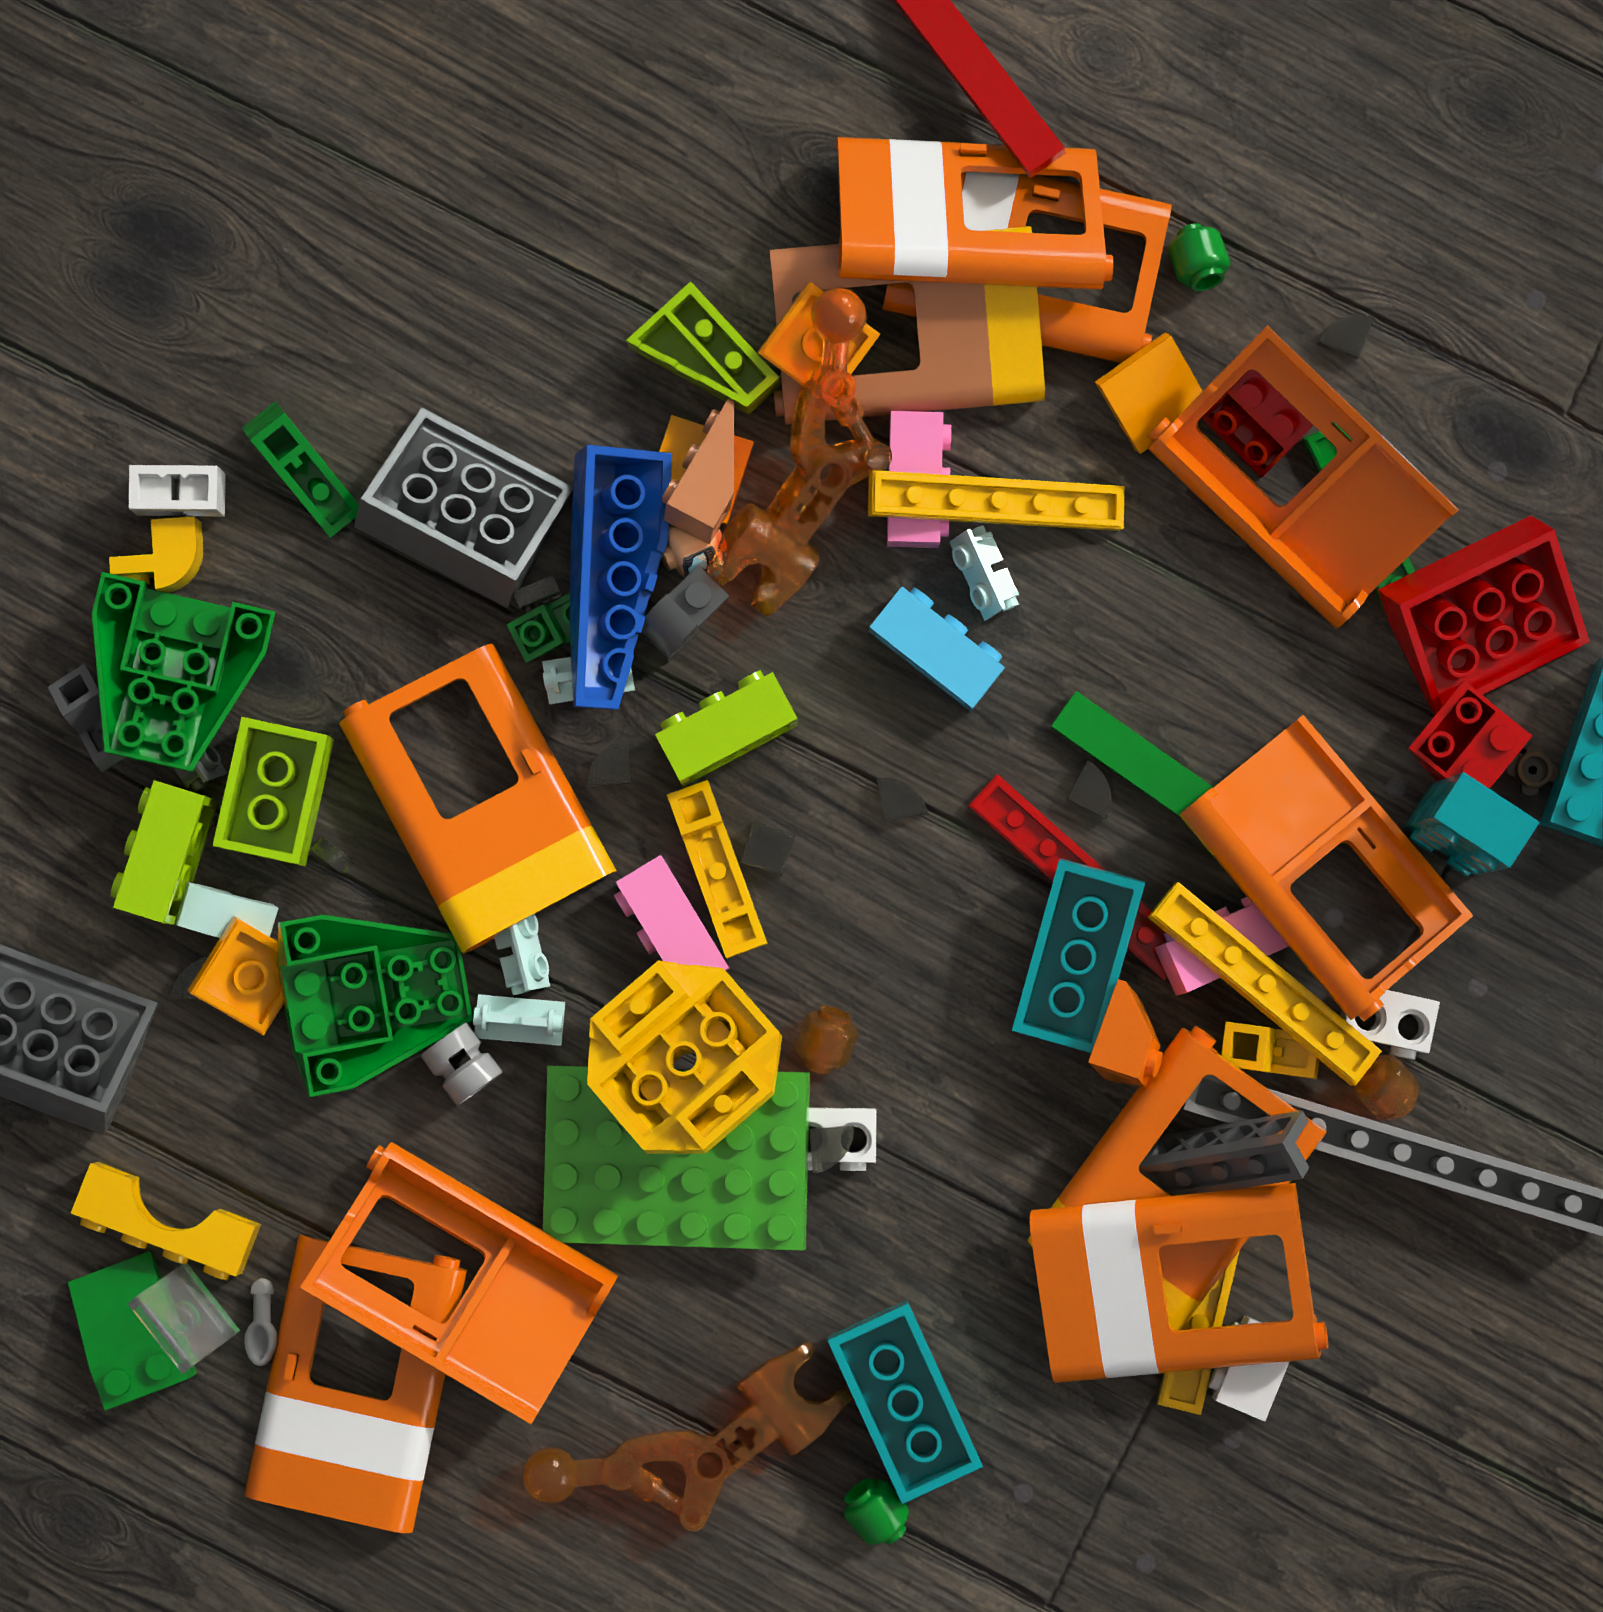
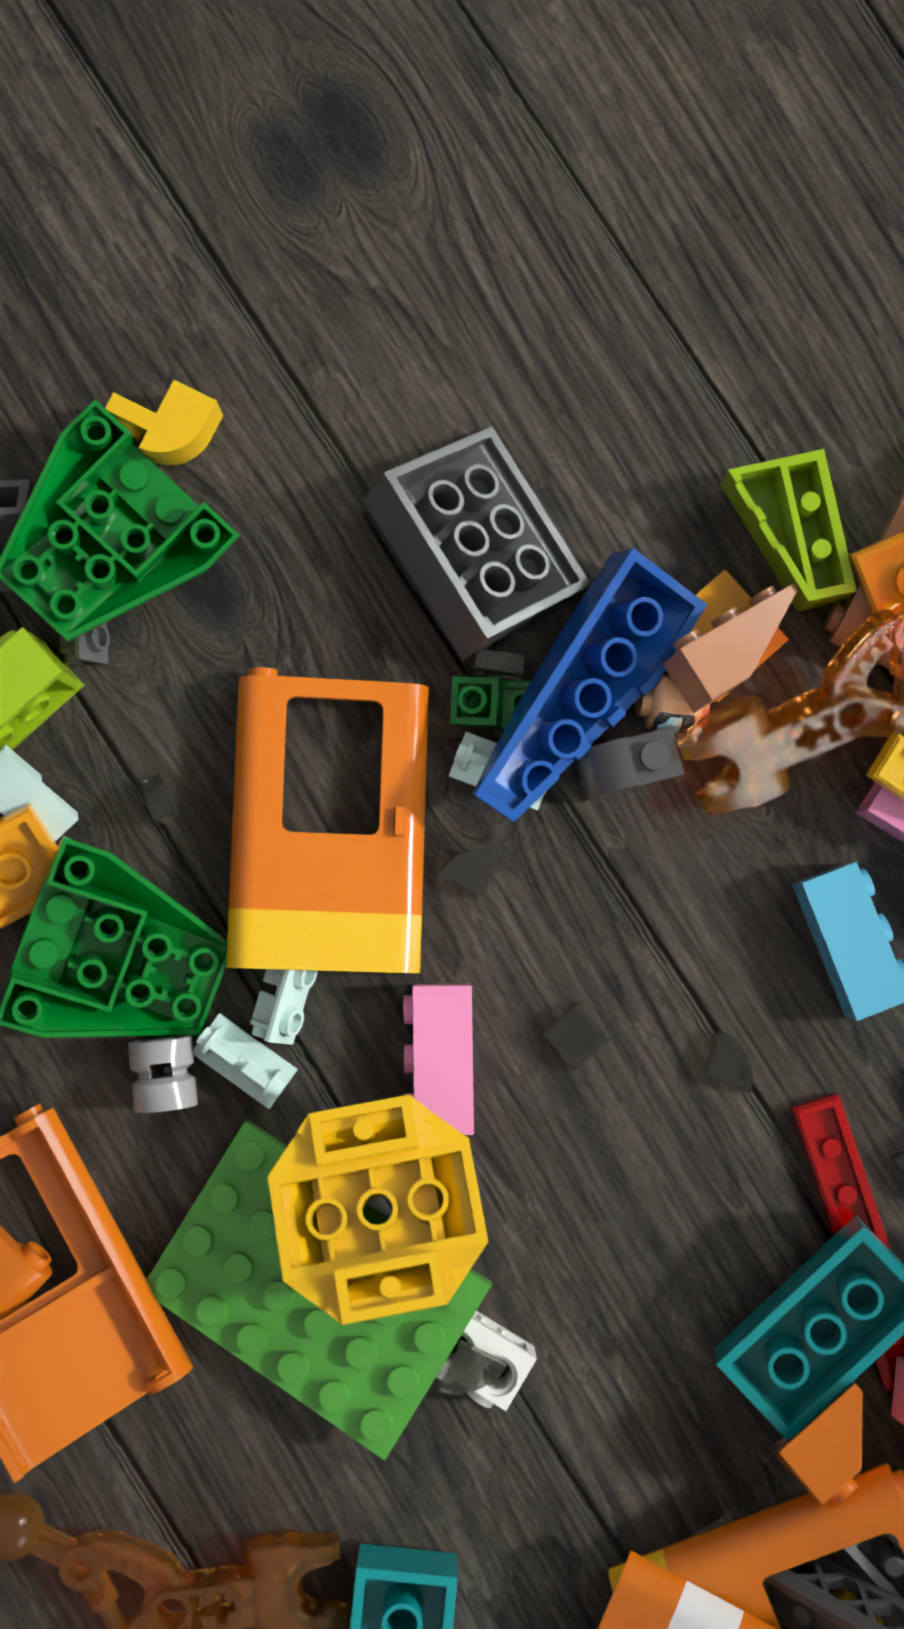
camera: 30 degrees right, 0 degrees up
white brick [129,465,226,517] -> none
lime brick [212,717,334,867] -> none
green slope [242,401,359,538] -> none
lime brick [655,670,798,787] -> none
yellow slope [667,780,768,959] -> none
clear orange head [795,1005,858,1074] -> none

